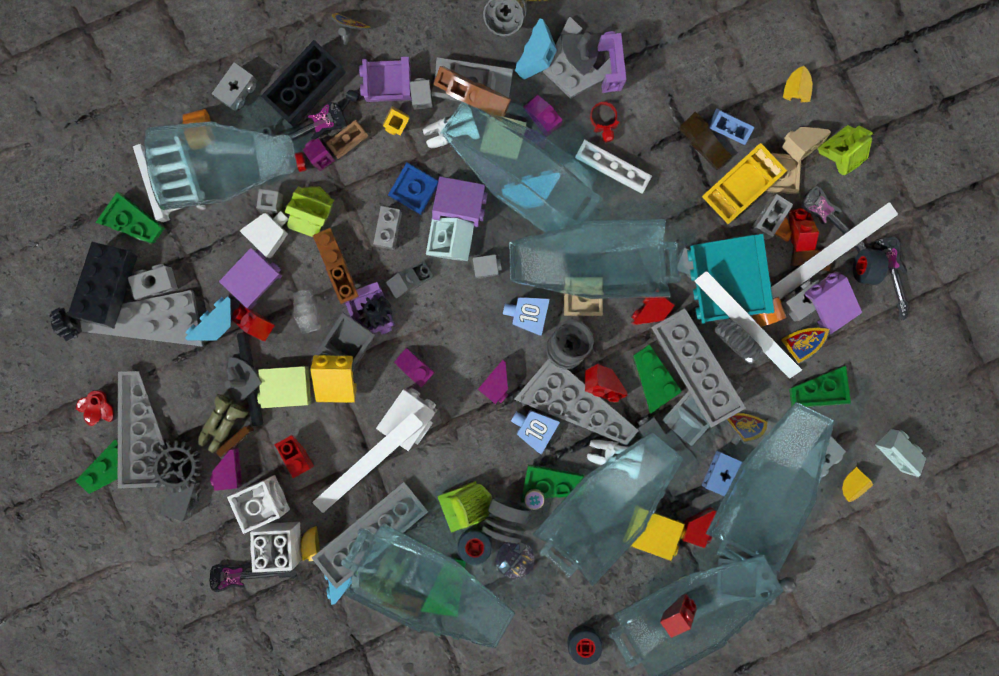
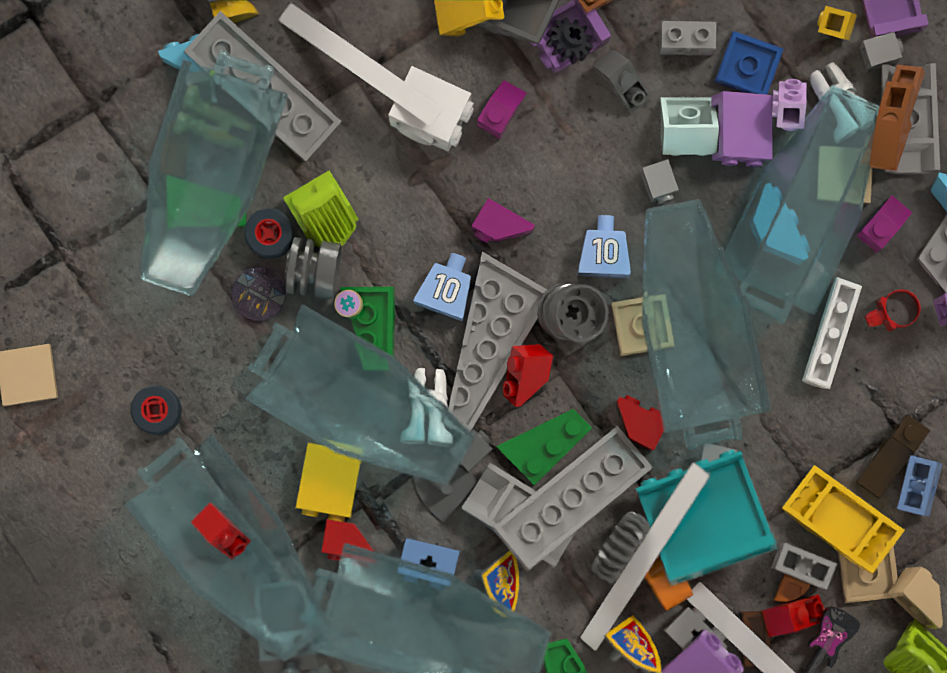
camera: 75 degrees right, 5 degrees down
none -> lavender brick [772,79,806,131]

